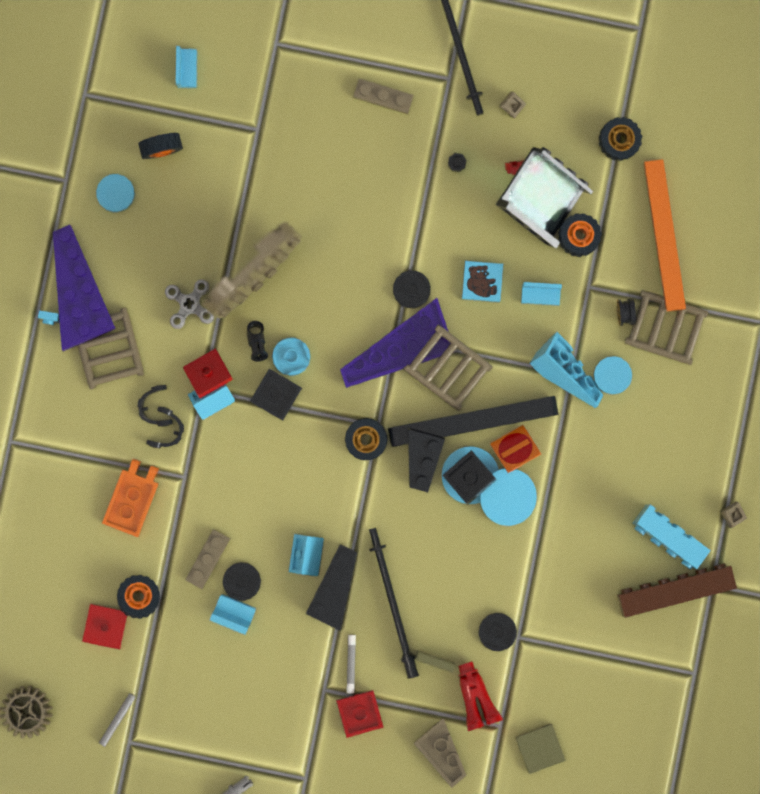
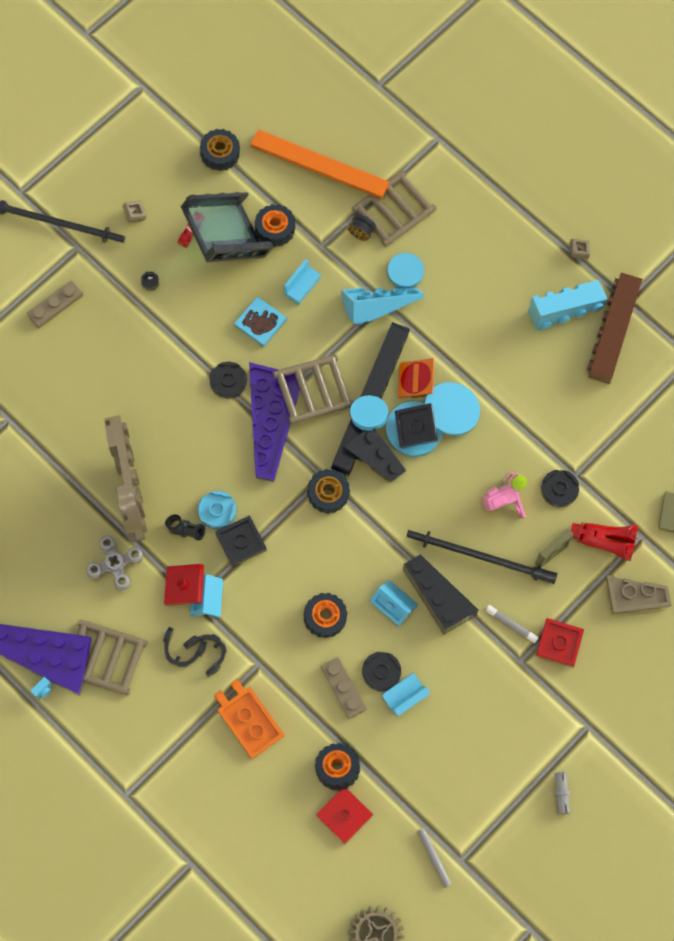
camera: 60 degrees left, 15 degrees down
none -> black wheel [303,593,348,638]
none -> medium azure tile [350,395,388,431]
none -> bright pink piece [481,472,527,518]

